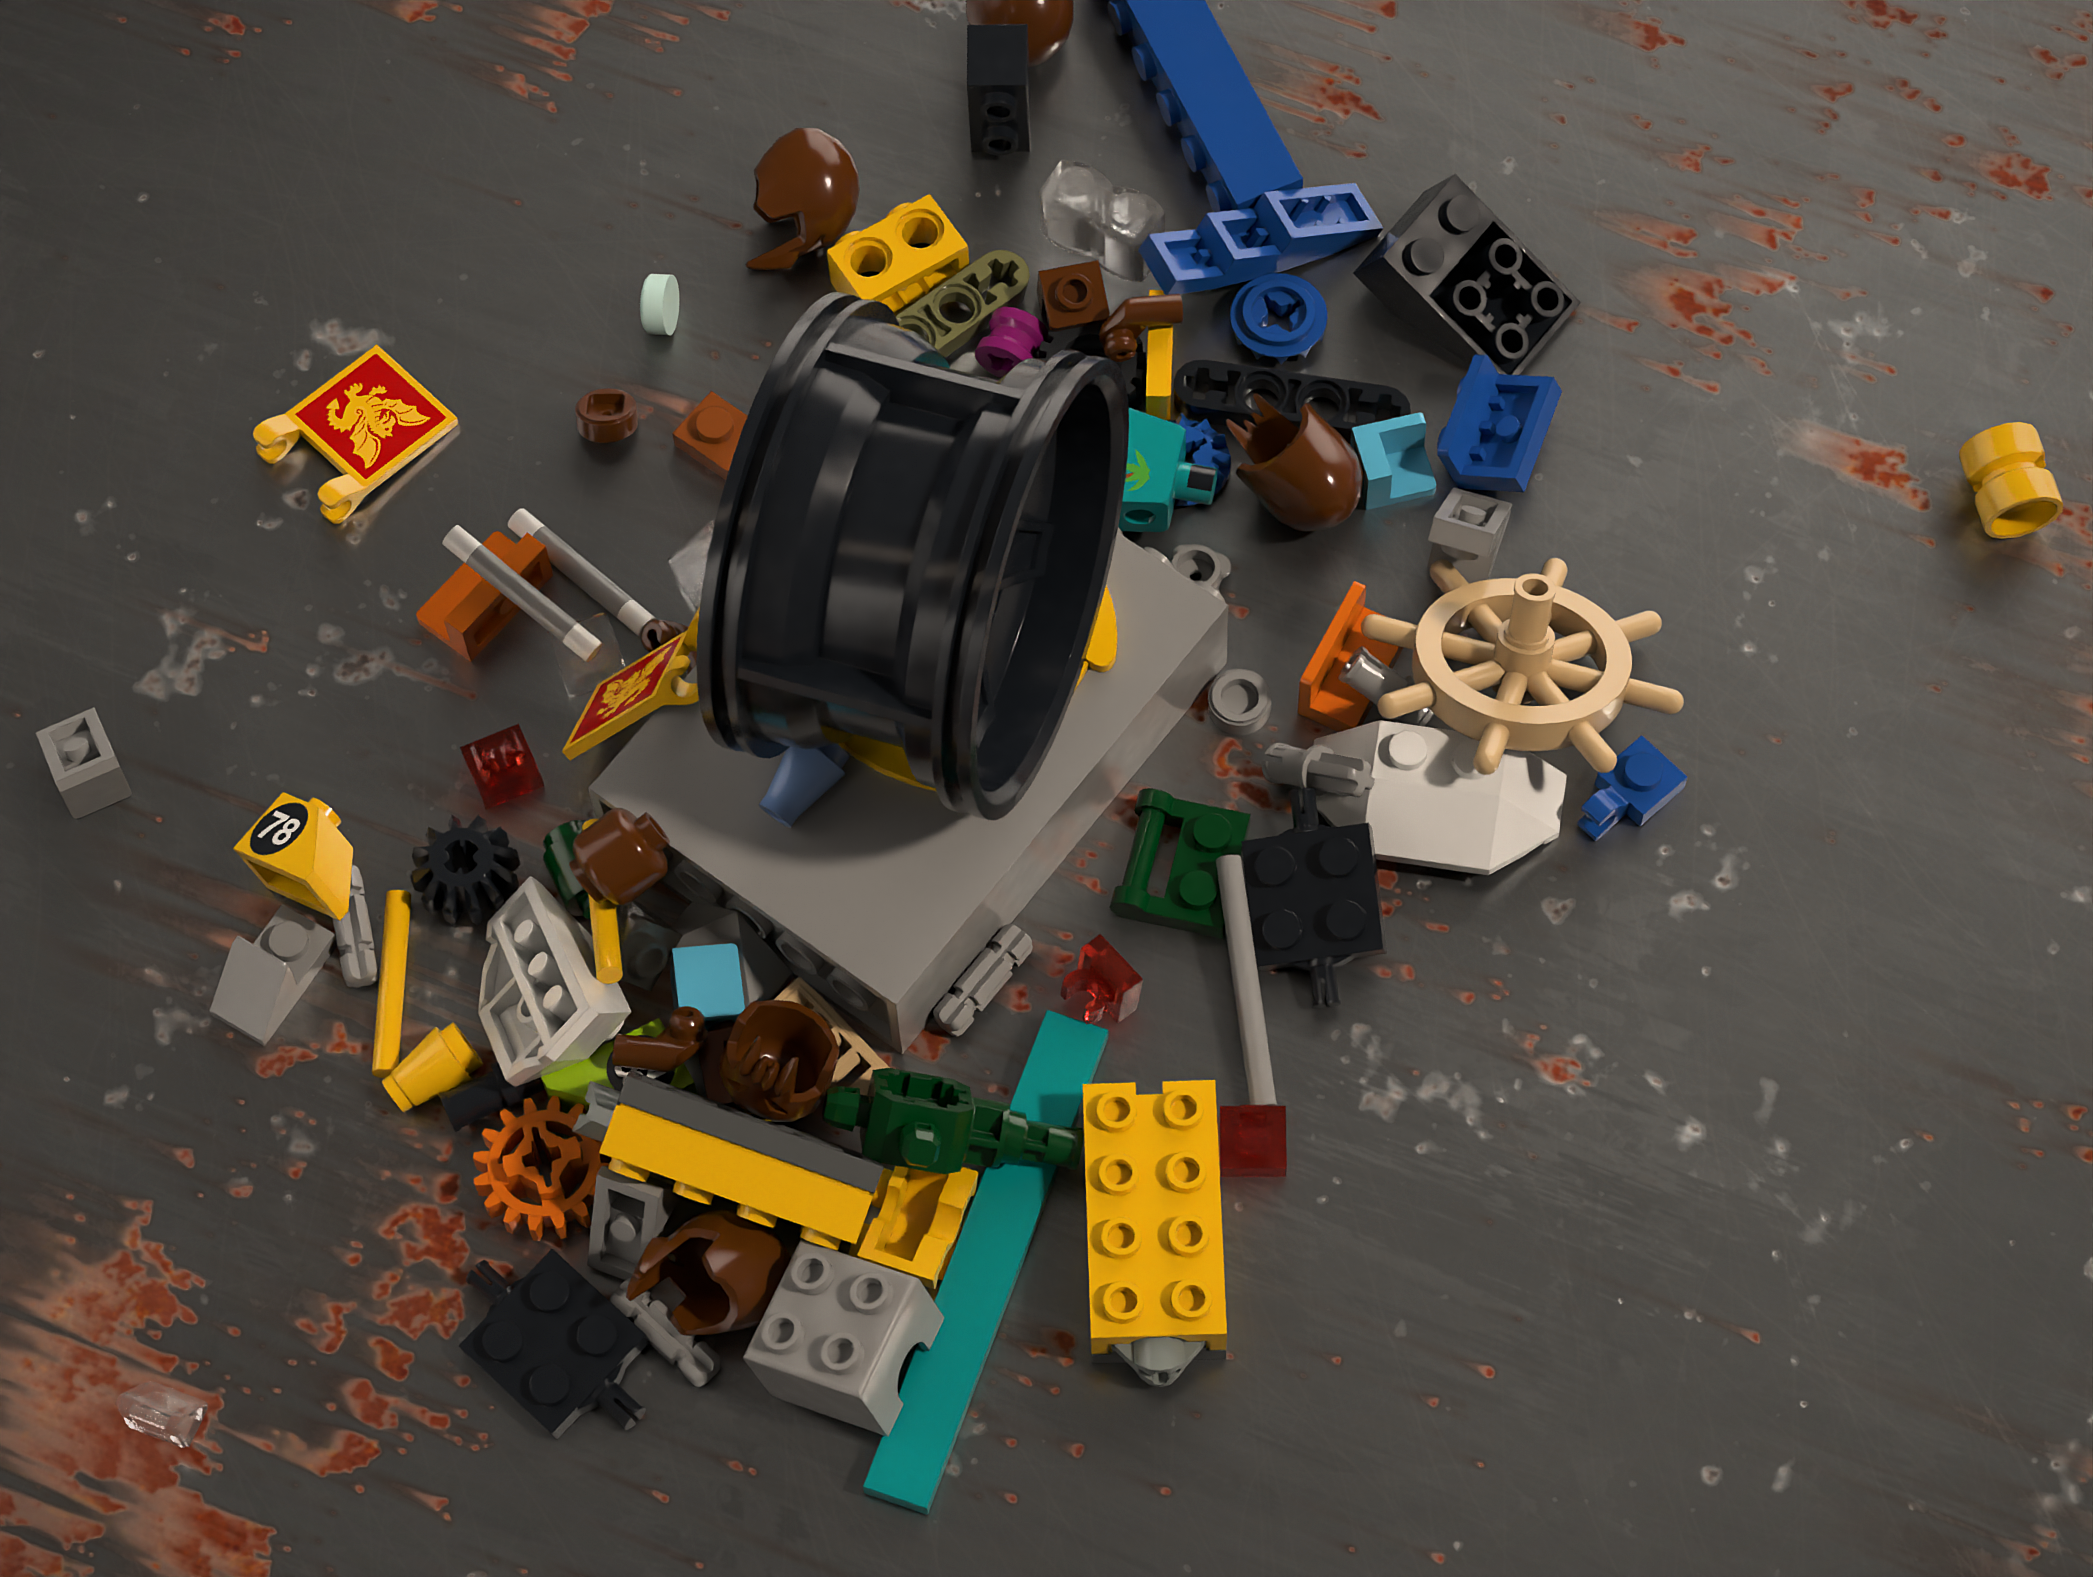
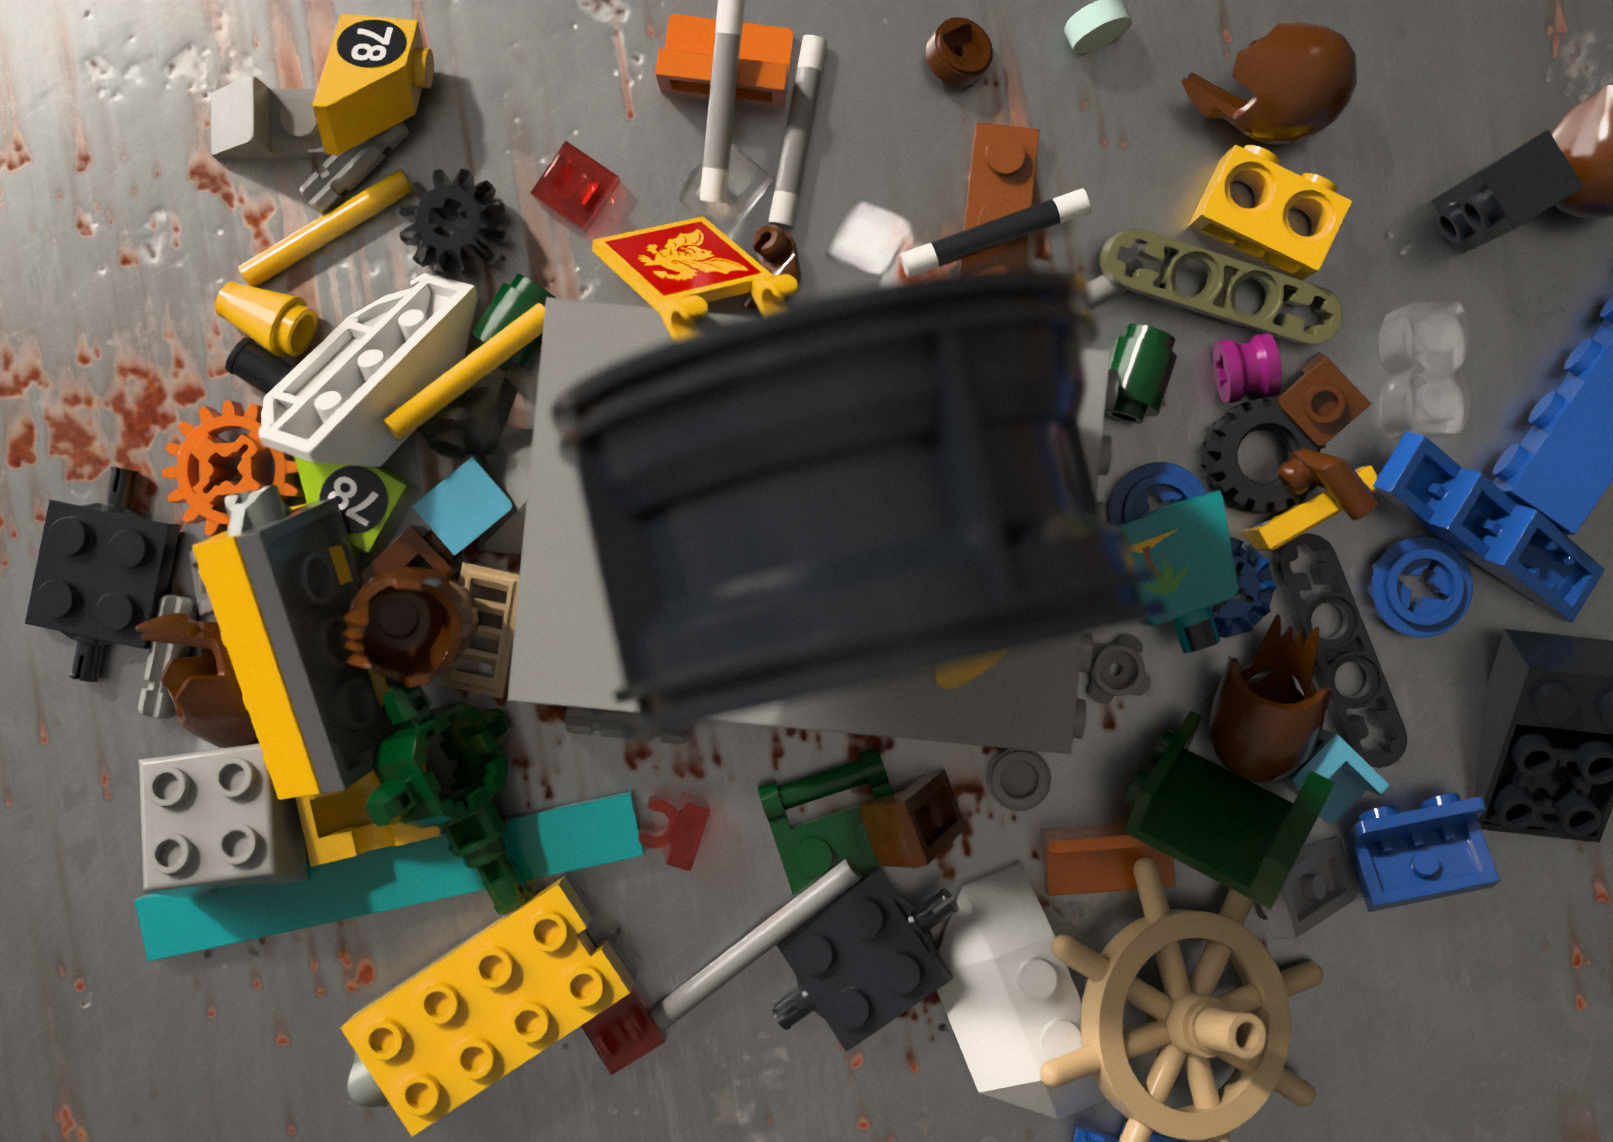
camera: 55 degrees right, 25 degrees up
reddish brown head [569,808,670,905] -> none
reddish brown arm [612,1006,708,1072] -> none
light grey axle [1262,743,1375,797] -> none
light grey pin [1338,646,1434,726] -> none
none -> reddish brown slope [859,769,966,868]
none -> dark green panel [1124,711,1335,909]

